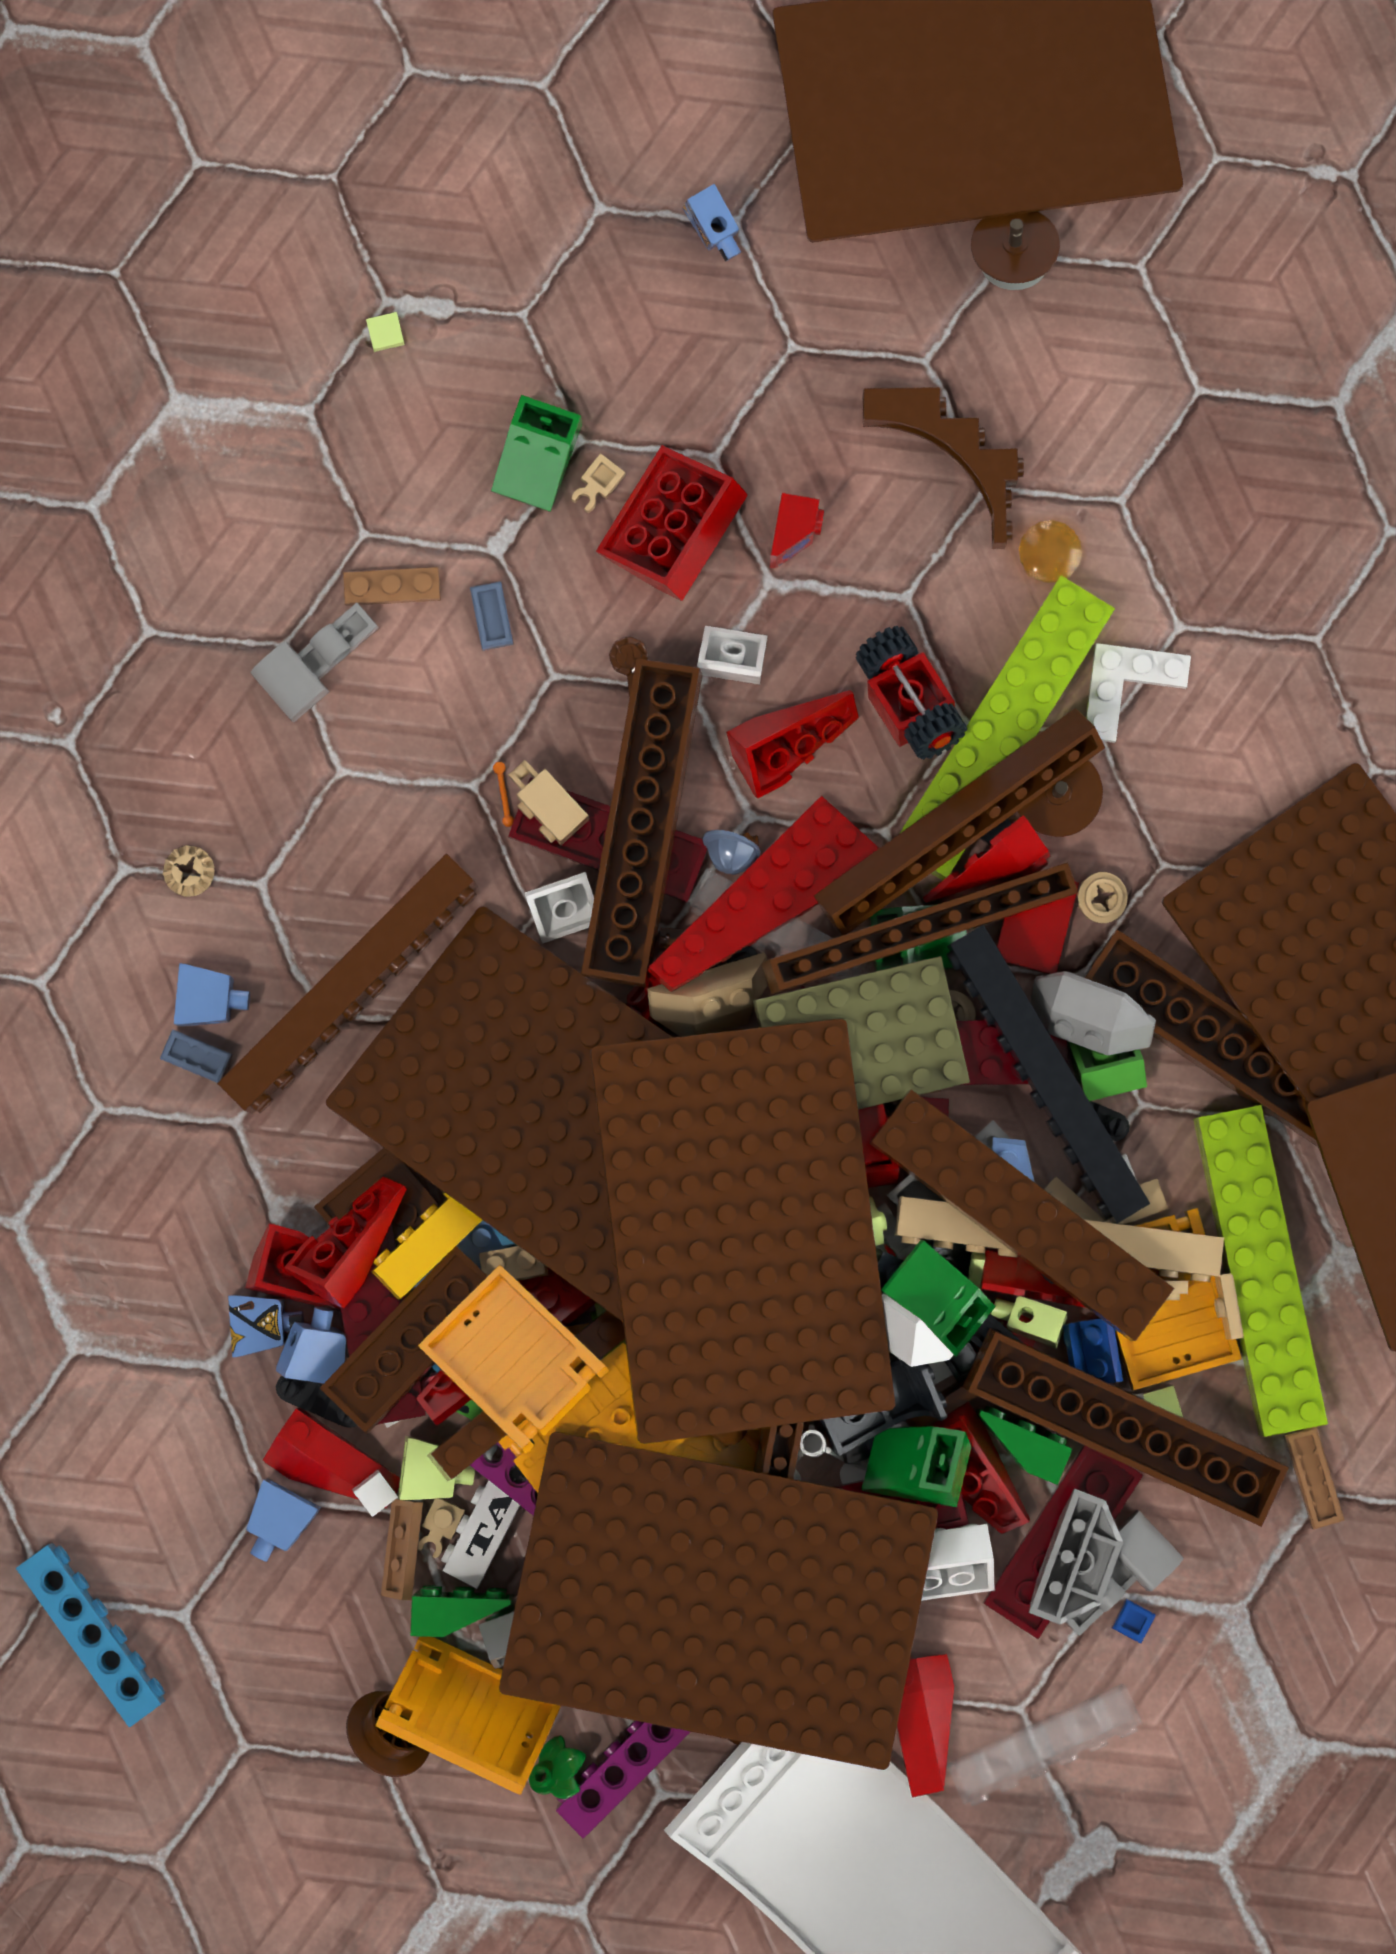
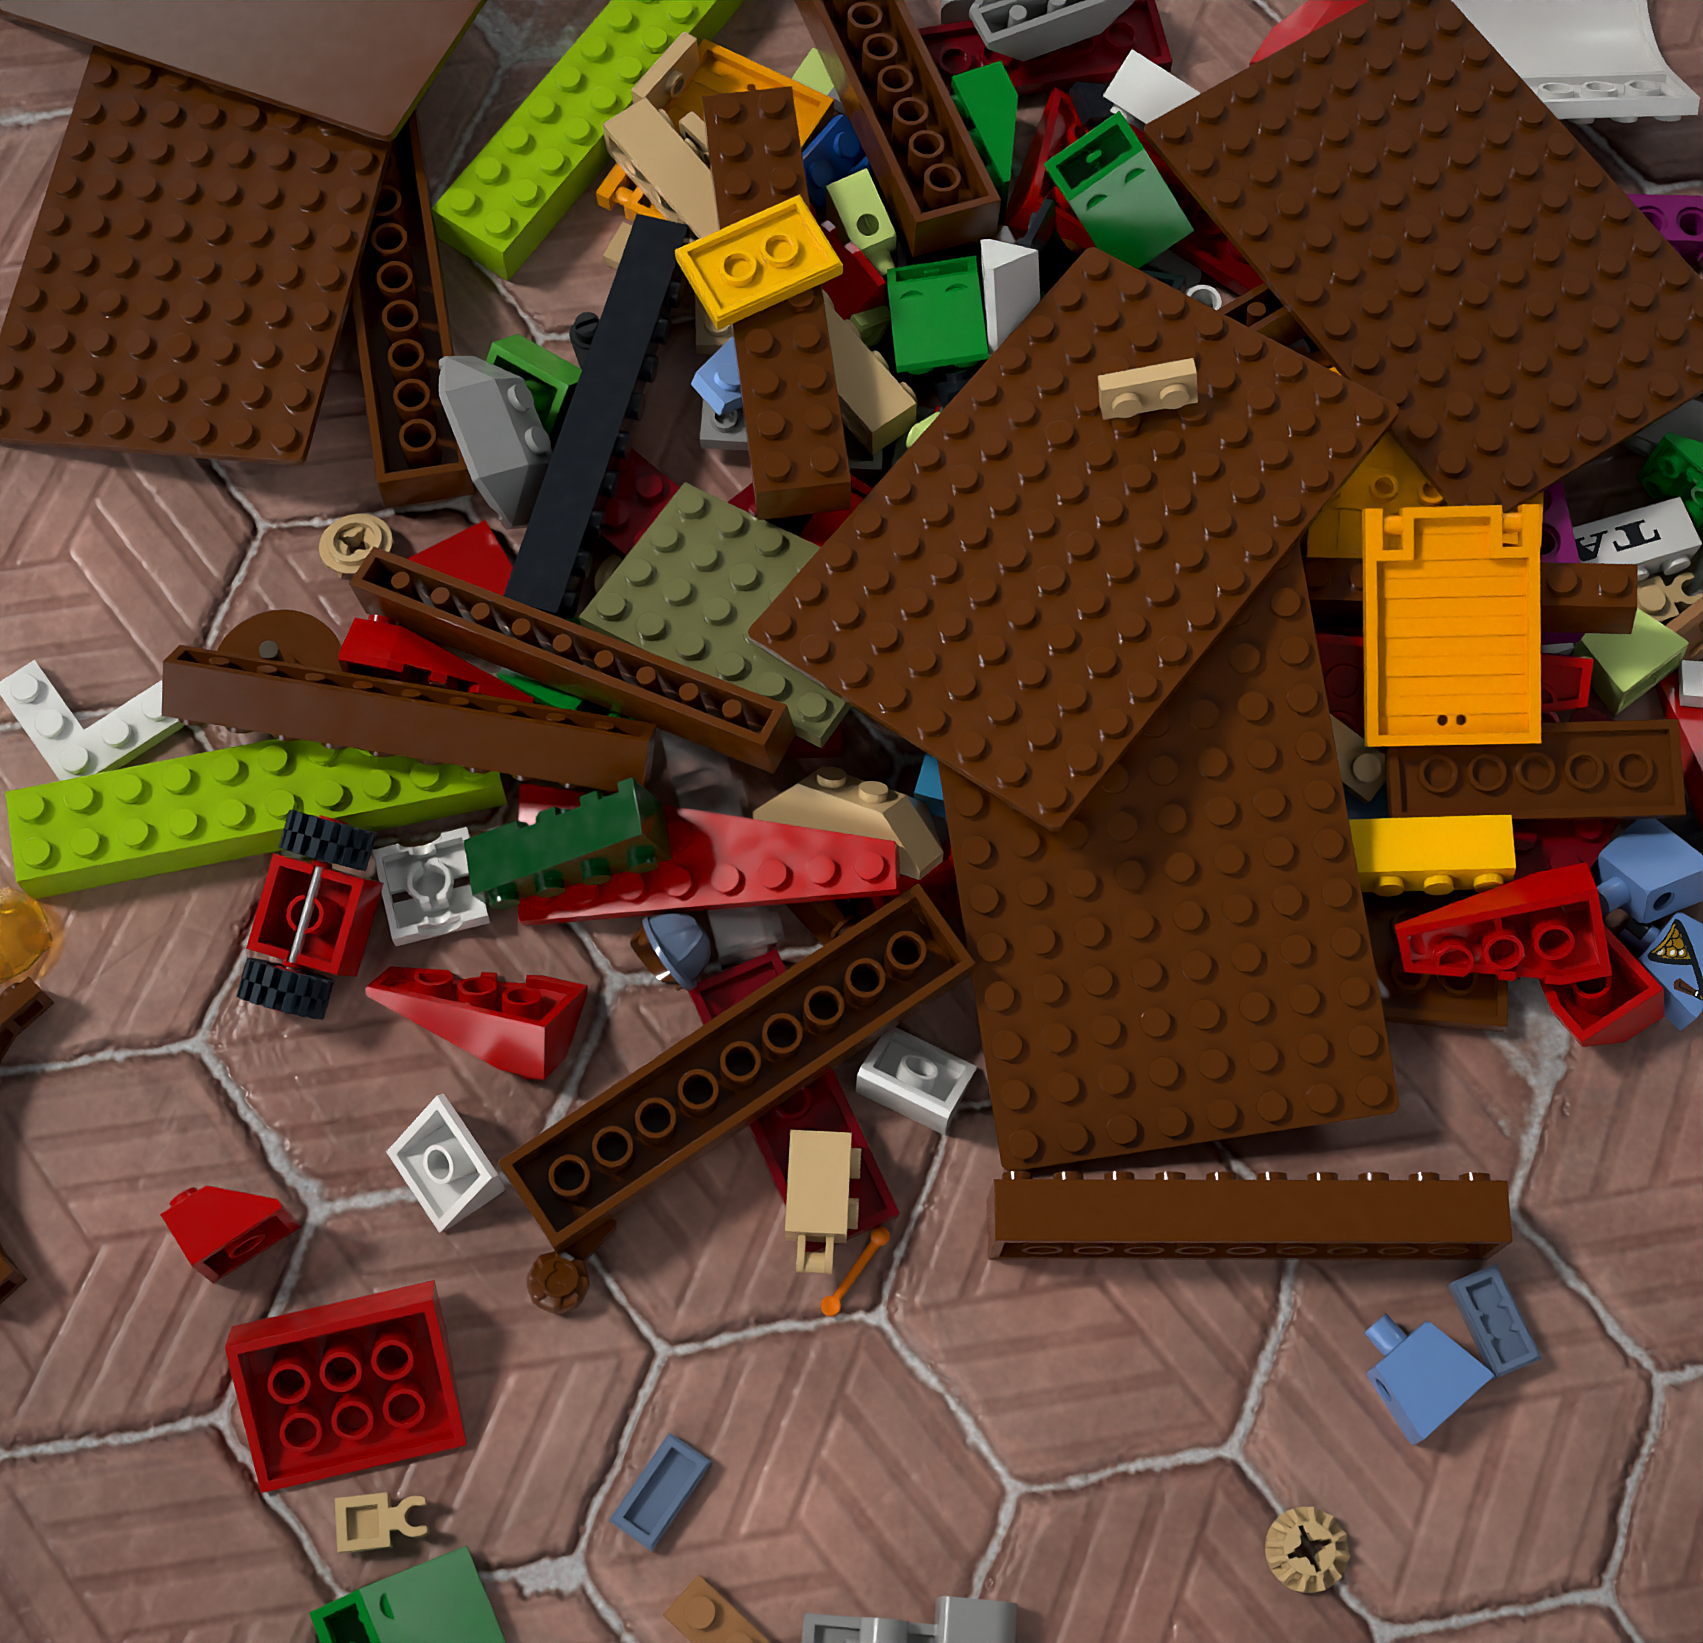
camera: 140 degrees left, 15 degrees down
none -> white brick [372,827,491,946]
none -> dark green wedge [464,777,673,910]
none -> yellow tile [675,195,843,330]
none -> black tile [1068,82,1114,127]
none -> tan plate [1098,358,1198,420]

